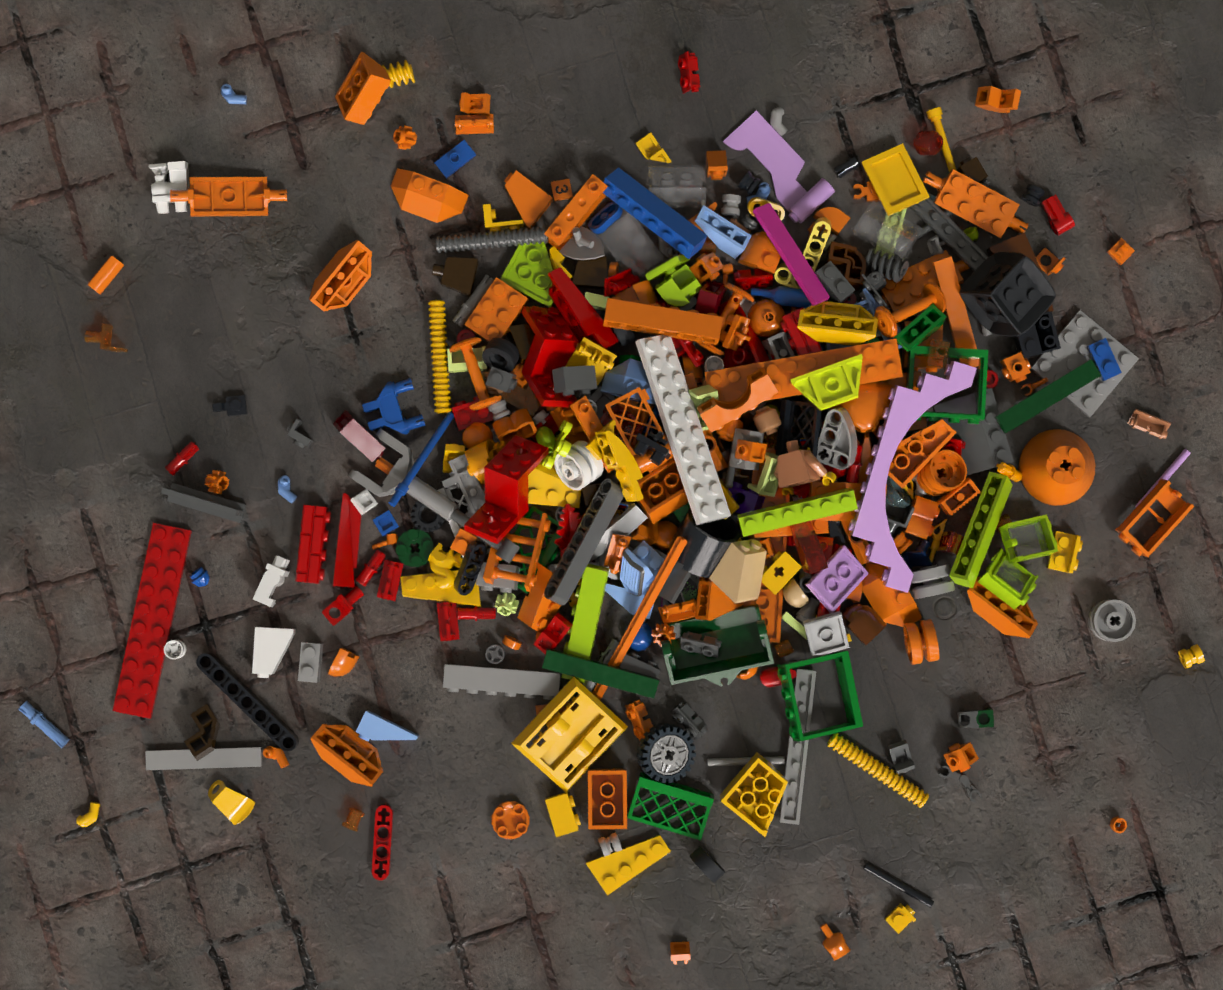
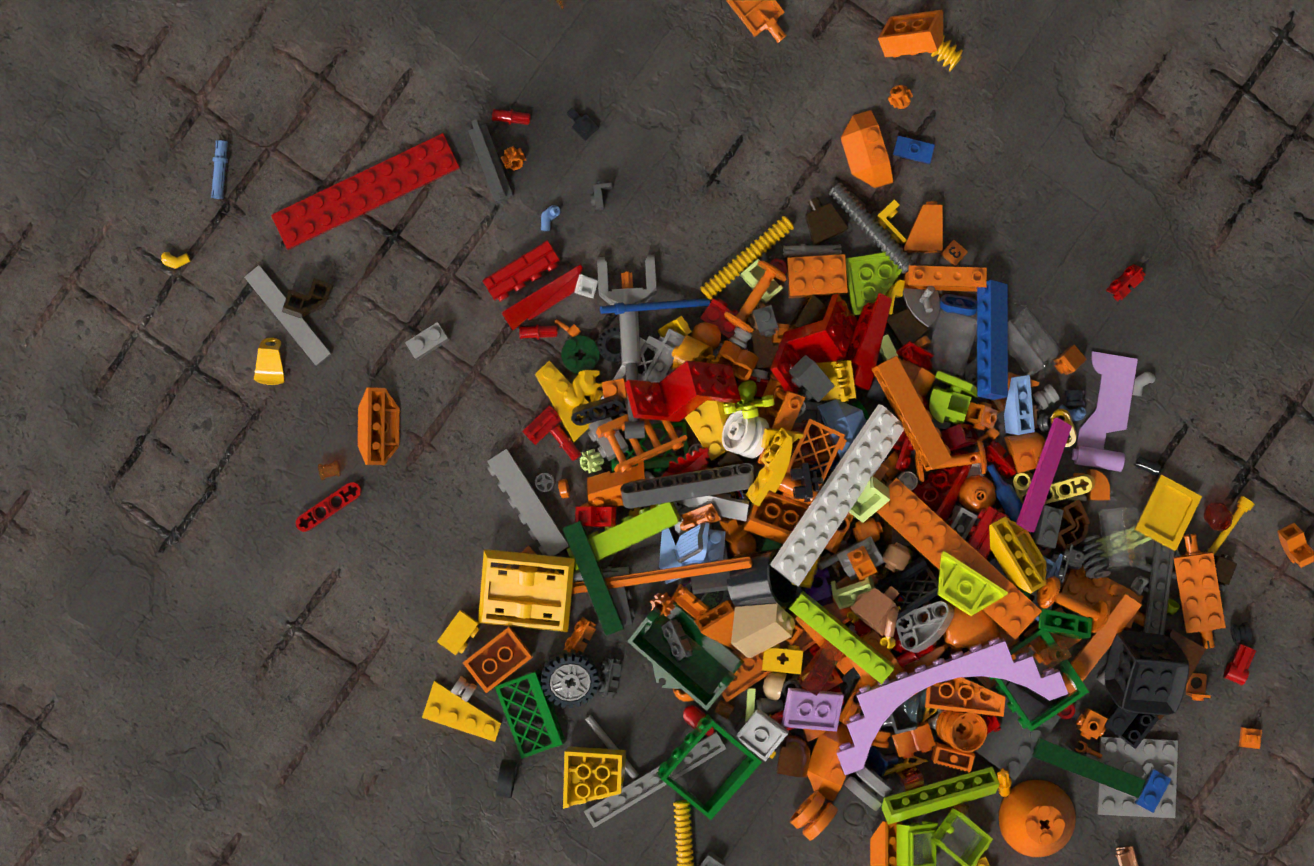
camera: 60 degrees right, 0 degrees up
white wheel [164,640,187,659] -> none
blue plate [189,567,210,587] -> none
black beam [196,653,299,751] -> none
white slope [252,627,296,678] -> none
white hips [253,555,290,607] -> none
orange arm [263,746,289,768] -> none
orange wedge [309,240,372,312] -> none
red bracket [322,586,364,626] -> none
orange brick [328,648,360,677] -> none
slope [333,410,386,462] -> none
light blue slope [356,710,419,742] -> none
blue connector [362,378,426,435] -> none
blue plate [373,510,399,536] -> none
red hinge [377,560,404,601] -> none
orange hinge [455,114,494,135] -> none
orange bracket [459,92,491,115] -> none
black tyre [482,338,519,372] -> none
orange dish [492,801,530,839] -> none
blue hair [624,622,653,652] -> none
yellow slope [634,132,672,163] -> none
orange tile [670,941,690,964] -> none
orange arch [697,367,778,433] -> none
orange hips [719,314,751,351] -> none
orange plate [853,182,880,202] -> none

